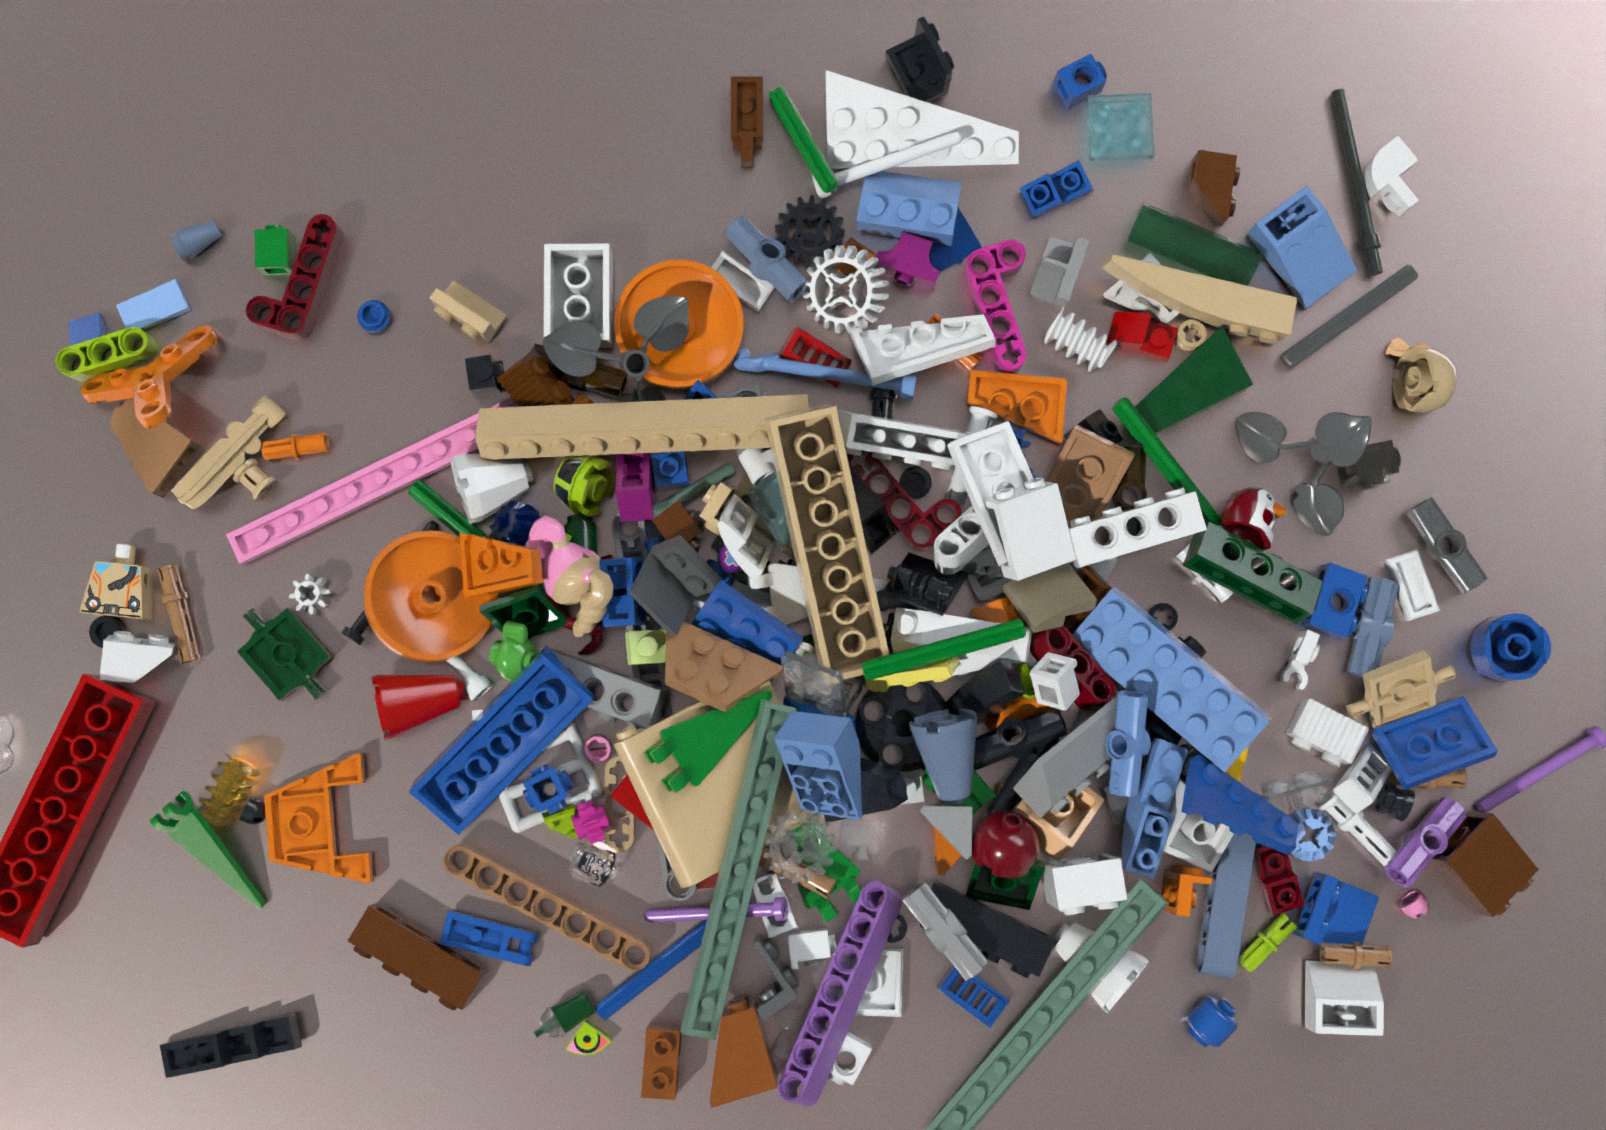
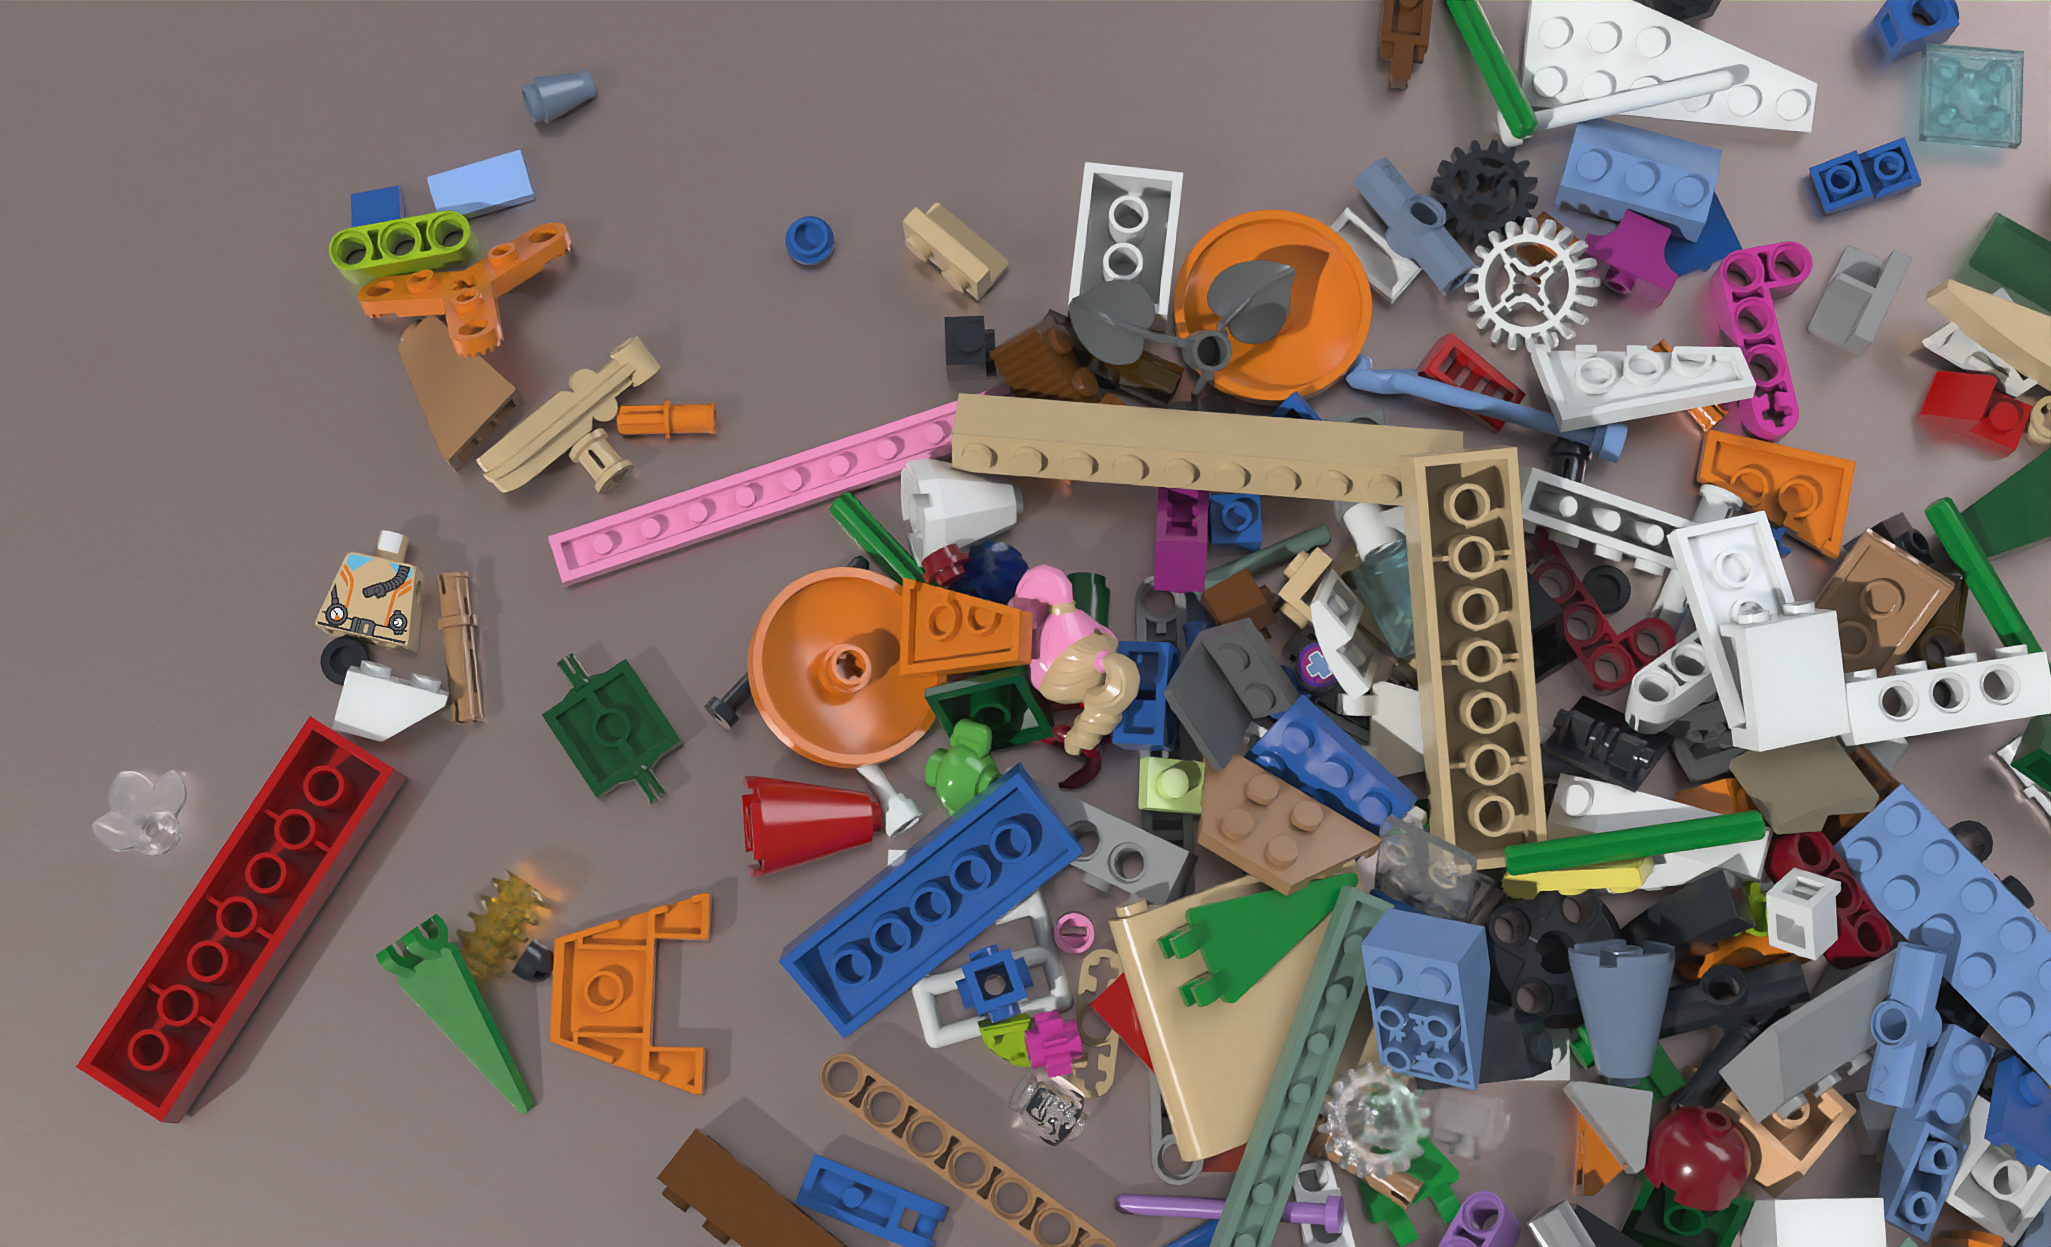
camera: 10 degrees right, 5 degrees down
dark red beam [245,214,344,341] -> none
green brick [254,224,296,276] -> none
white gear [289,574,333,615] -> none
lime cone [553,455,616,516] -> none
white piece [1044,307,1118,372] -> none
none -> dark red plate [921,544,971,588]

